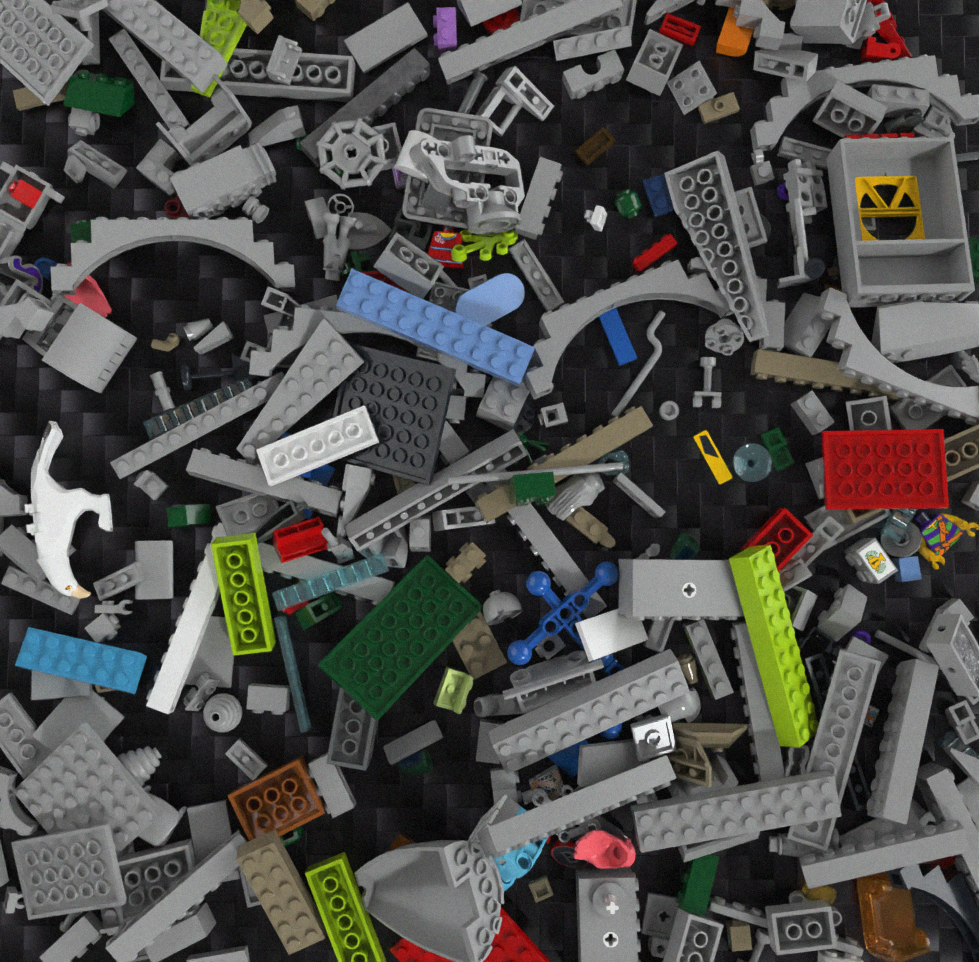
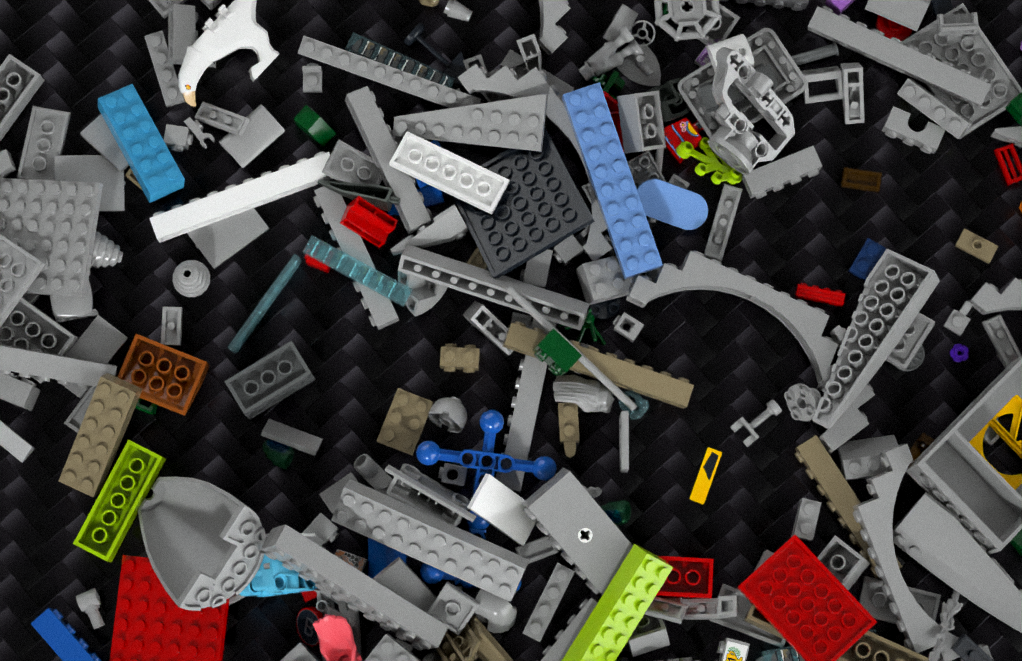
camera: 50 degrees right, 5 degrees down
light grey pin [150,372,175,412] -> none
light grey hinge [183,672,220,711] -> none
light grey slope [194,321,234,355] -> none
lime brick [211,533,276,656] -> none
light grey brick [247,683,291,715] -> none
dark green slope [294,591,343,630] -> none
light grey brick [307,752,356,818] -> none
dark green plate [318,555,483,721] -> none
light grey piece [321,528,354,564] -> none
light grey torso [409,515,431,552] -> none
yellowish green bracket [433,667,473,714] -> none
dark tan tile [528,875,554,903] -> none
white tile [584,205,607,232] -> none
blue tile [598,308,637,366] -> none
light grey piece [611,310,666,417] -> none
dark green head [614,189,642,219] -> none
light grey slope [626,29,683,96] -> none
light grey tile [659,401,679,420] -> none
light grey hinge [667,61,717,115] -> none
dark tan cone [677,654,698,684] -> none
clear light blue dish [733,444,772,482] -> none
dark green slope [761,427,795,472] -> none
light grey hand [777,198,825,288] -> none
light grey hips [783,159,827,213] -> none

